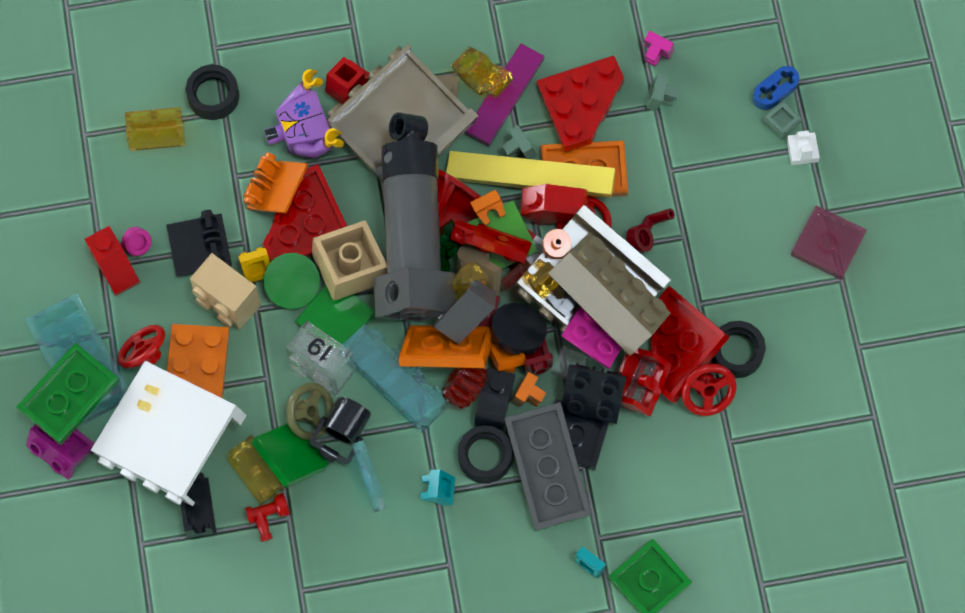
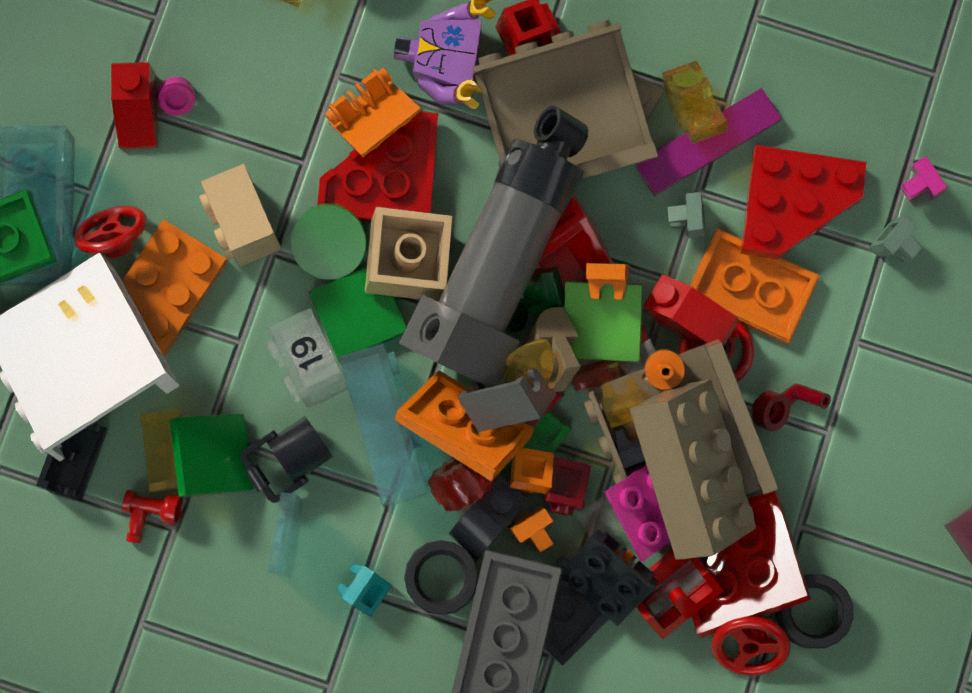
camera: 25 degrees right, 10 degrees up
black hinge [166,210,232,277] -> none
yellow tile [238,247,270,282] -> none
olive piece [286,383,334,440] -> none
light yellow tile [446,151,616,198] -> none
red hinge [450,220,532,263] -> none
black tile [490,303,547,355] -> none

